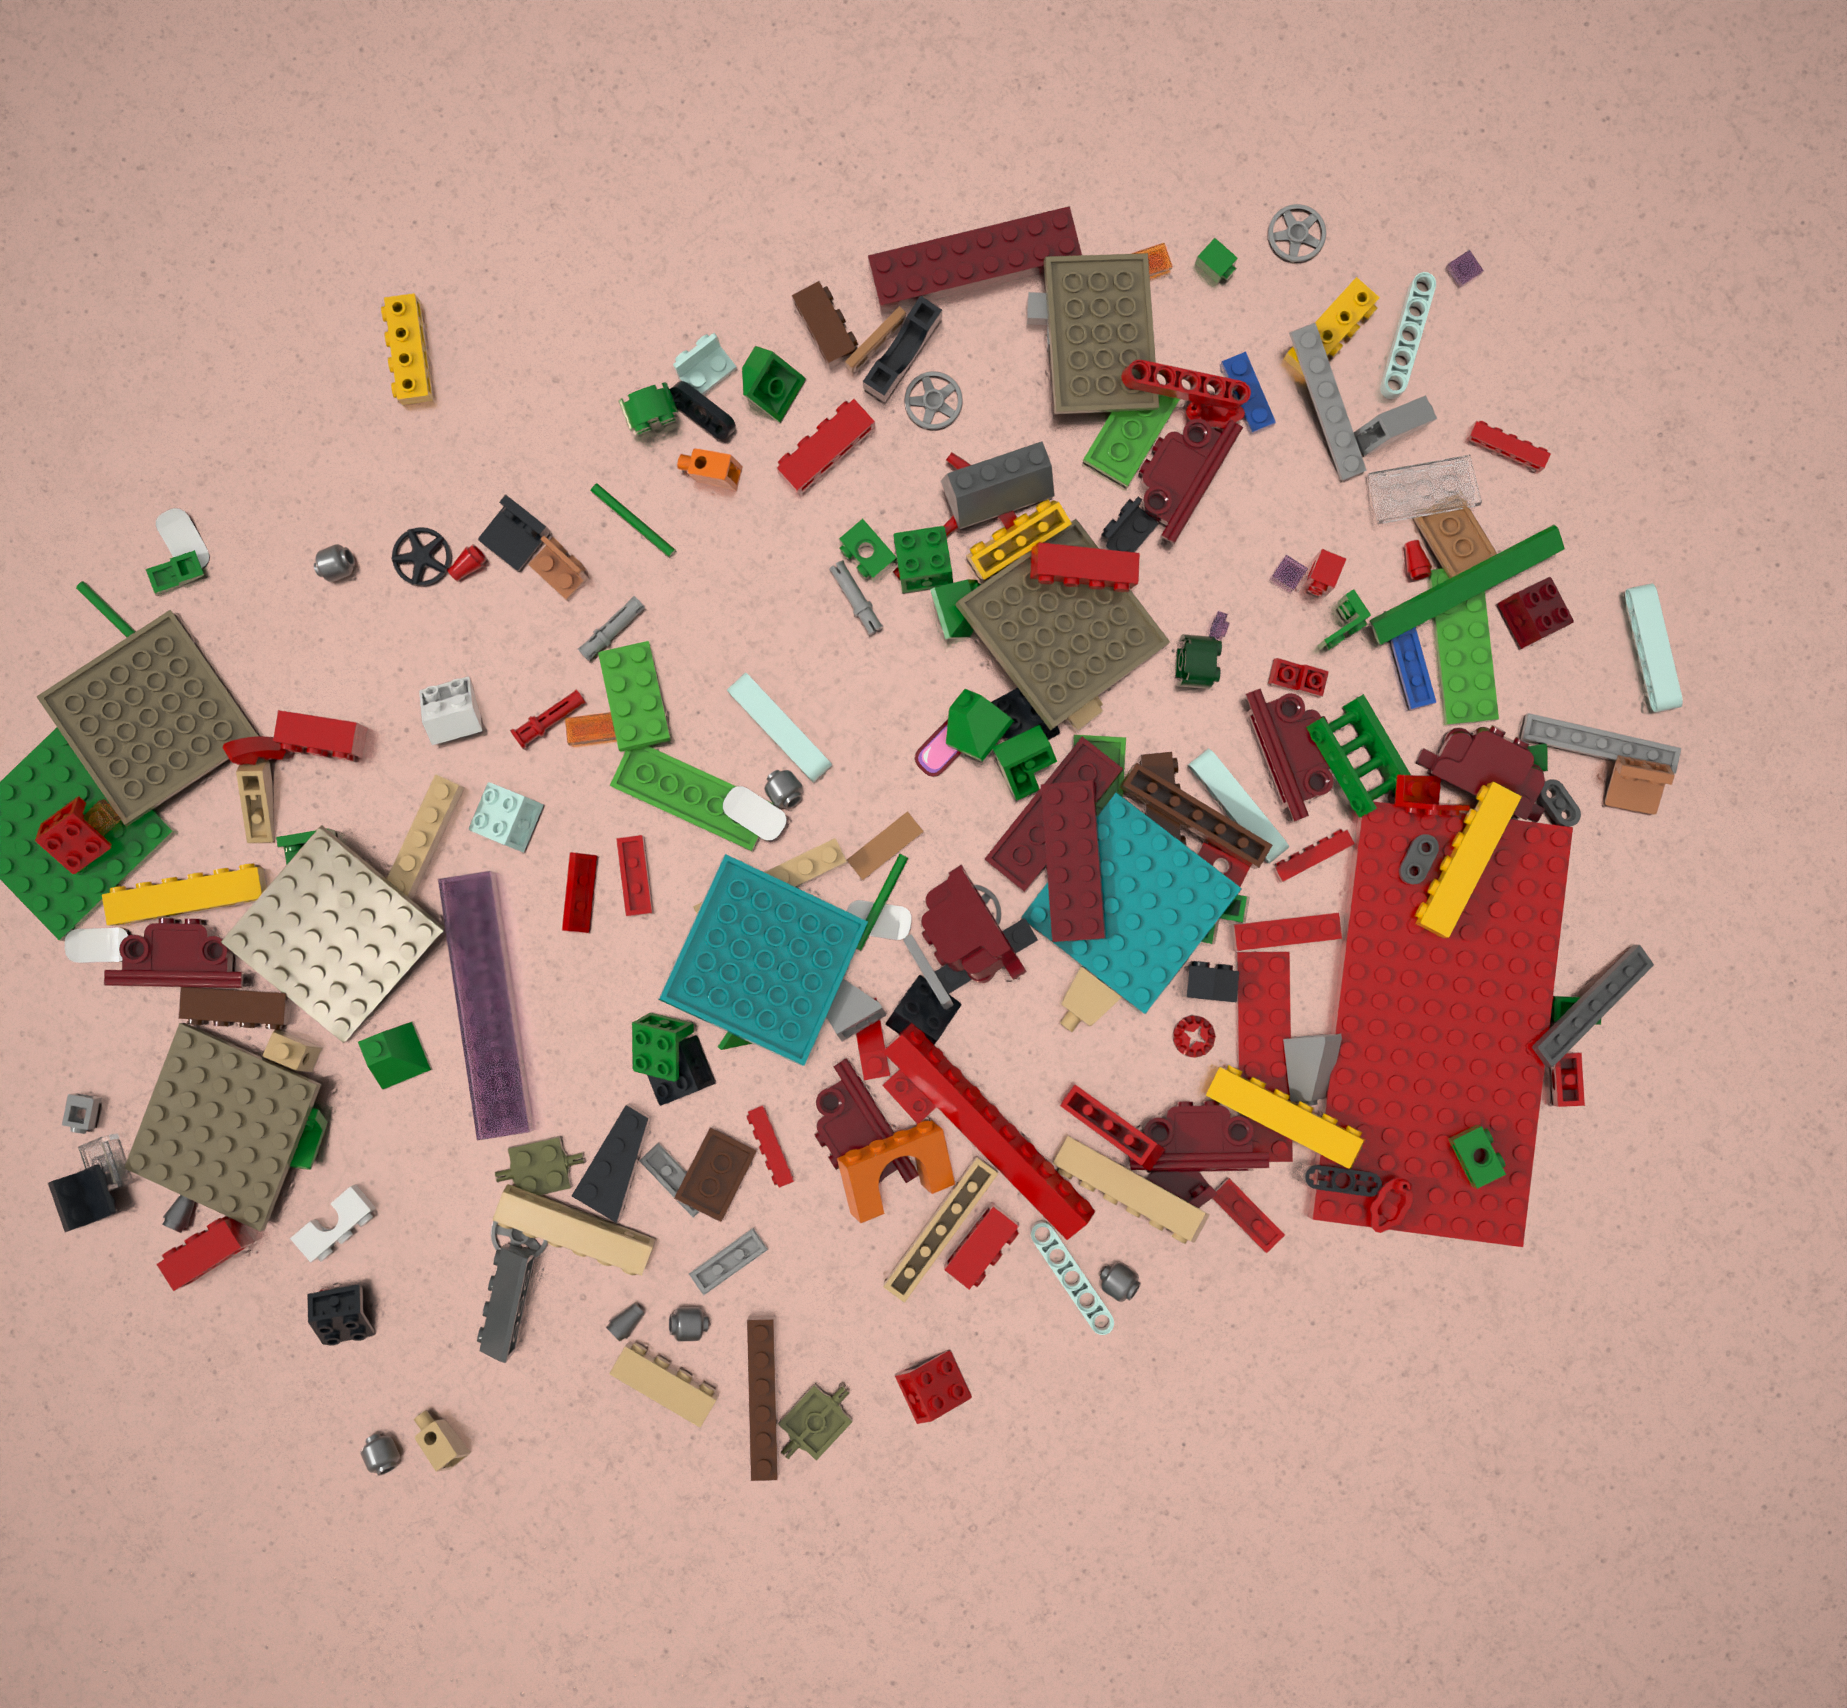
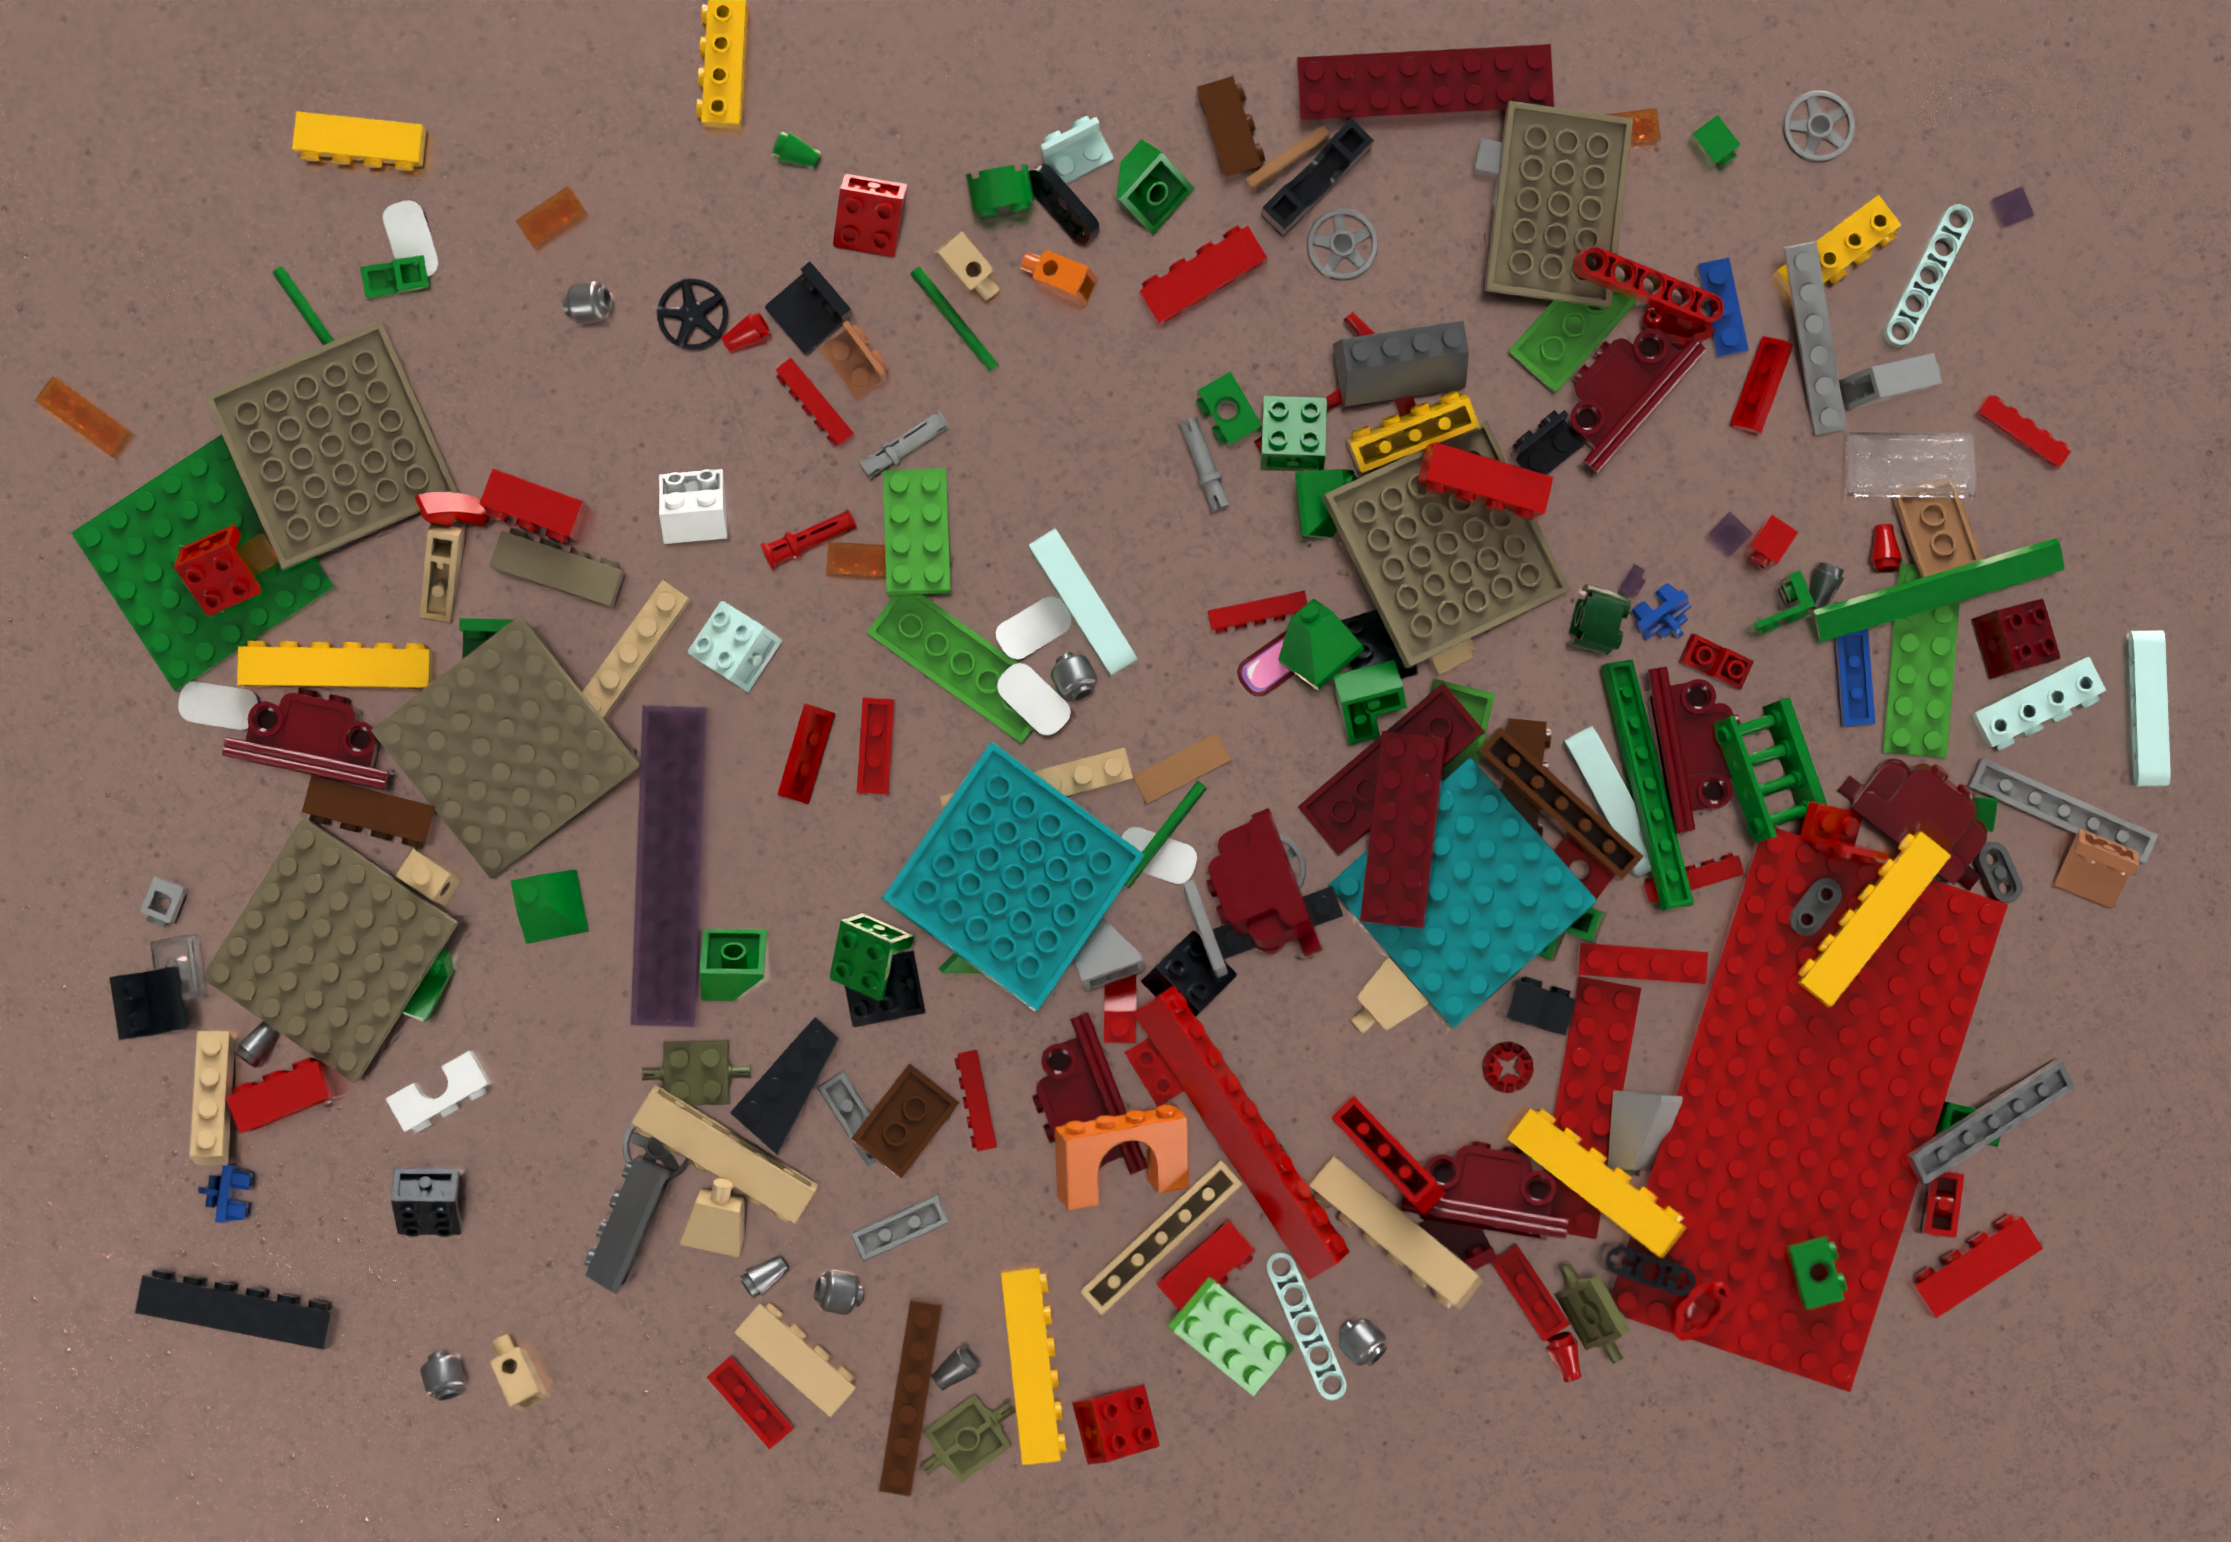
camera: 10 degrees right, 0 degrees up
none -> black brick [135,1269,336,1350]
none -> tan brick [190,1031,235,1165]
none -> blue hips [198,1164,253,1223]
none -> yellow brick [292,111,427,171]
none -> dark tan brick [489,528,625,609]
none -> clear orange plate [515,186,587,248]
none -> tan torso [680,1178,745,1258]
none -> green slope [699,929,767,1001]
none -> red plate [707,1355,794,1450]
none -> green cone [771,131,821,169]
none -> red piece [775,357,855,448]
none -> red bracket [833,174,907,256]
none -> flat silver cone [932,1346,981,1390]
none -> tan torso [934,231,1000,301]
none -> white sticker [996,596,1072,660]
none -> yellow brick [1001,1267,1066,1465]
none -> plate [1168,1277,1295,1396]
none -> red piece [1207,591,1307,634]
none -> red cone [1547,1332,1582,1382]
none -> olive plate [1555,1262,1630,1365]
none -> green tile [1601,659,1694,912]
none -> blue hips [1632,583,1691,641]
none -> red plate [1730,336,1794,434]
none -> flat silver cone [1810,561,1844,608]
none -> red brick [1911,1214,2043,1318]
none -> light aqua brick [1971,657,2107,751]

